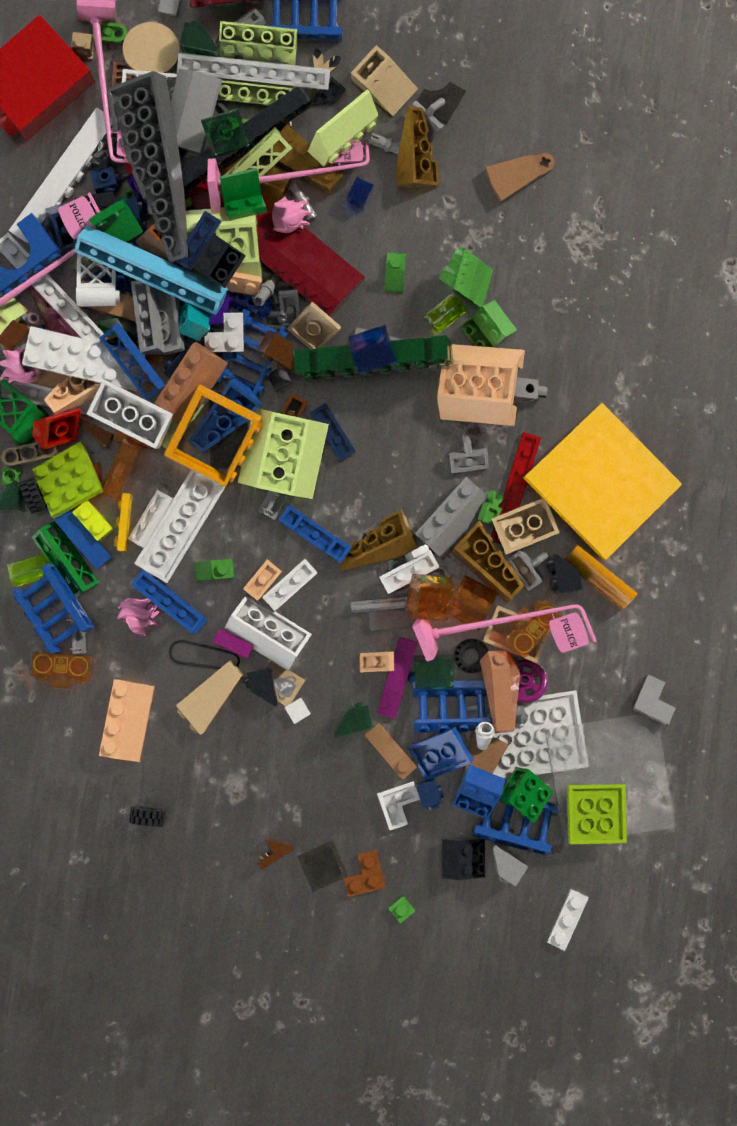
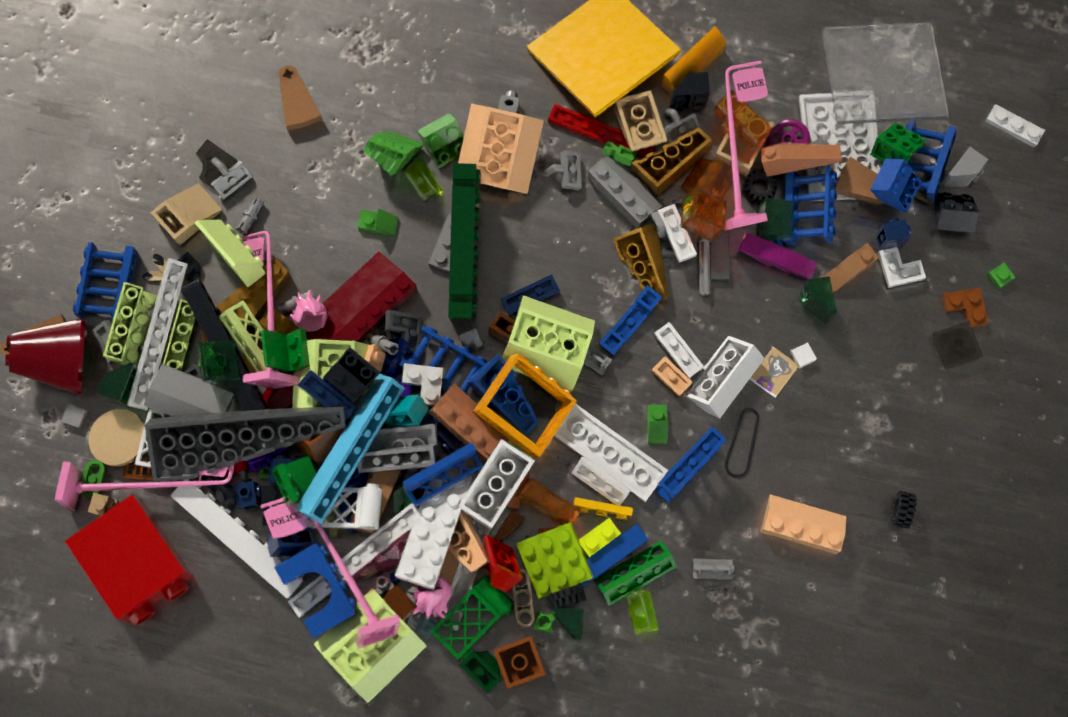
camera: 85 degrees left, 10 degrees down
blue fence [12,564,95,654] -> none
clear orange piece [31,653,93,689] -> none
bright pink hair [118,598,160,636] -> none
tan slope [176,660,244,735] -> none
magenta slope [212,630,253,659] -> none
black slope [244,668,279,706] -> none
reddish brown slope [257,330,295,372] -> none
reddish brown slope [257,838,295,870] -> none
tan plate [287,302,341,349] -> none
clear blue brick [347,177,374,210] -> none
clear blue slope [349,325,397,374] -> none
light nougat plate [360,652,394,673] -> none
pearl gold wedge [396,106,439,188] -> none
blue plate [407,727,474,780] -> none
white cone [475,722,495,750] -> none
lime plate [567,784,627,844] -> none
light grey tile [632,674,676,726] -> none

